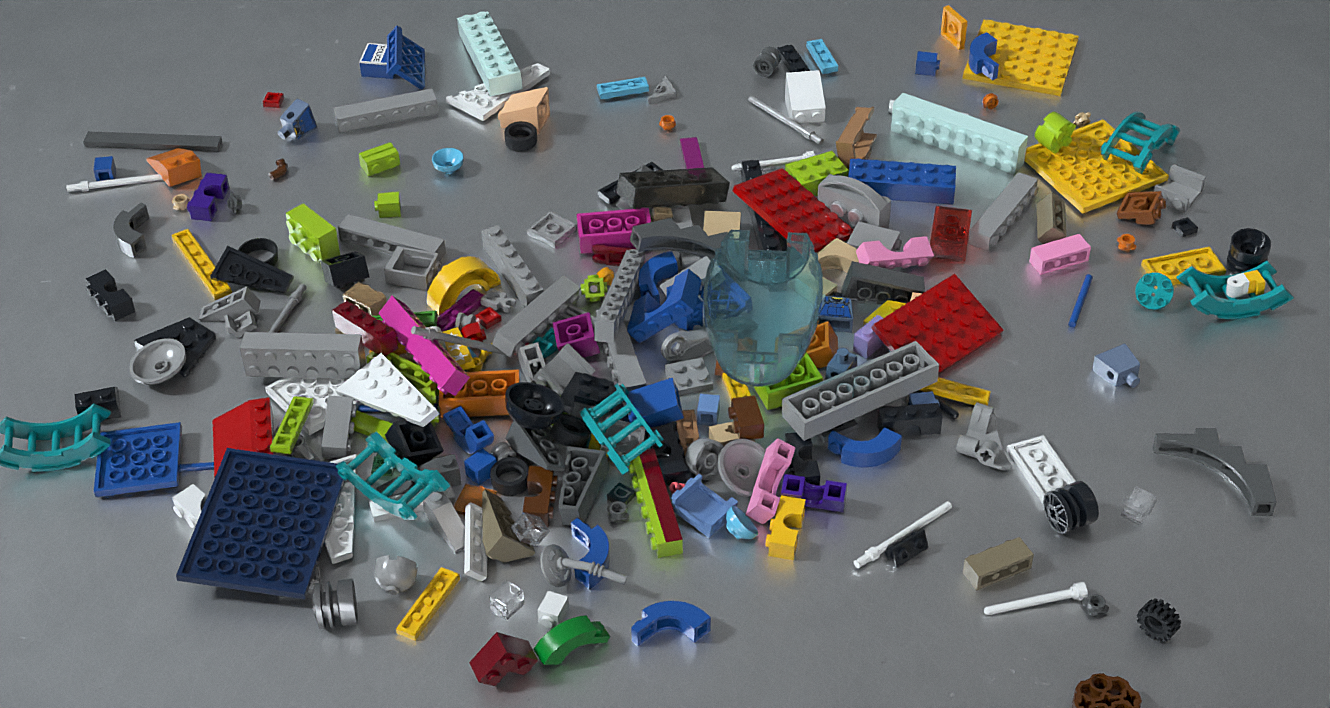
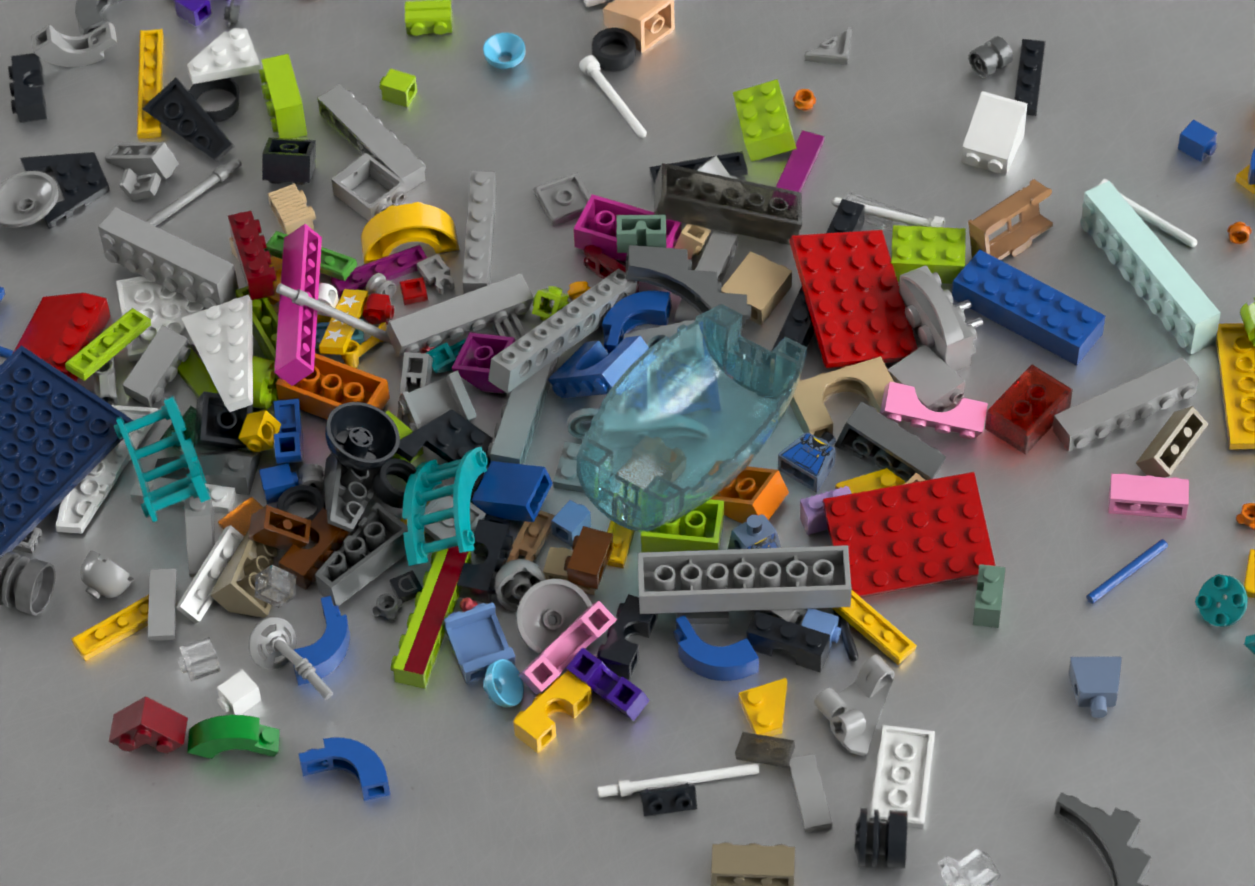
camera: 30 degrees right, 10 degrees up
medium azure plate [597,77,649,99] -> none
light grey bar [748,95,824,145] -> none
medium azure plate [806,39,839,74] -> none
none -> light grey arch [31,21,117,67]
none -> light grey tile [148,568,177,641]
none -> white plate [187,28,261,84]
none -> yellow brick [239,410,281,452]
none -> reddish brown brick [248,505,311,552]
none -> white piece [579,55,647,138]
none -> sand green brick [617,215,666,253]
none -> lime brick [733,79,797,162]
none -> clear smoke plate [735,732,795,768]
none -> yellow wing [738,678,787,741]
none -> light grey tile [788,754,832,833]
none -> sand green brick [973,564,1006,628]

